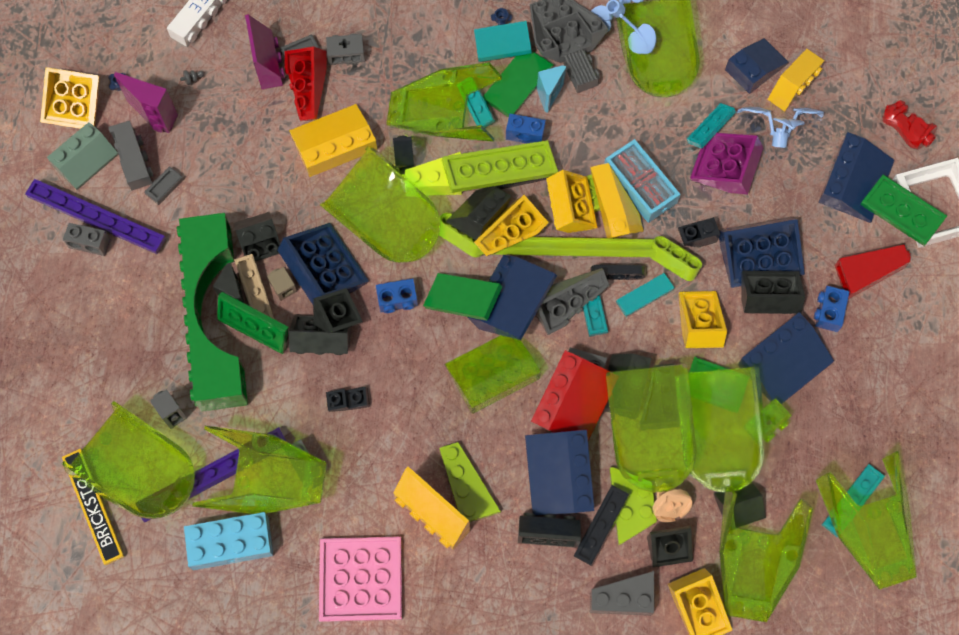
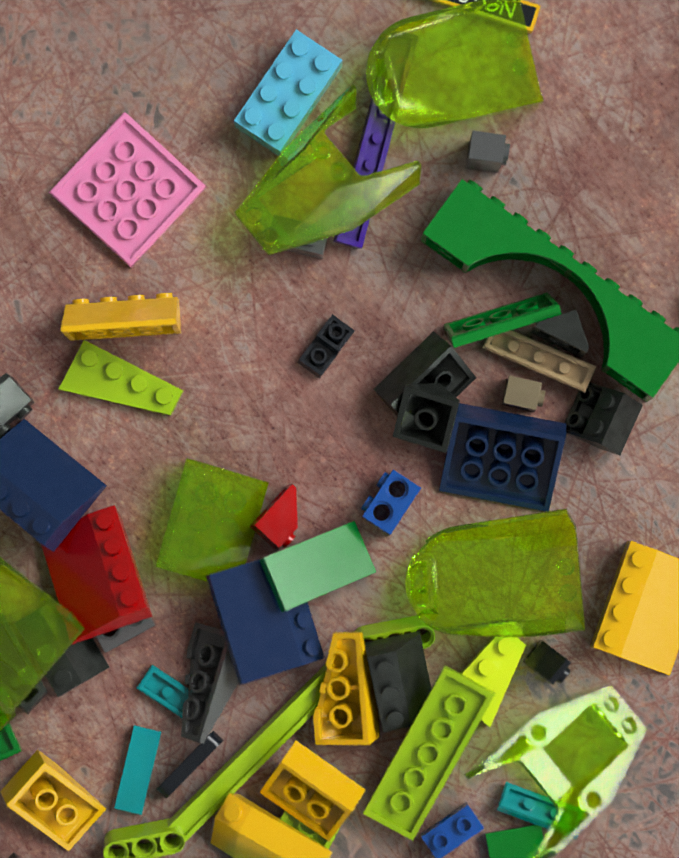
camera: 130 degrees right, 15 degrees up
none -> red slope [250,484,298,549]

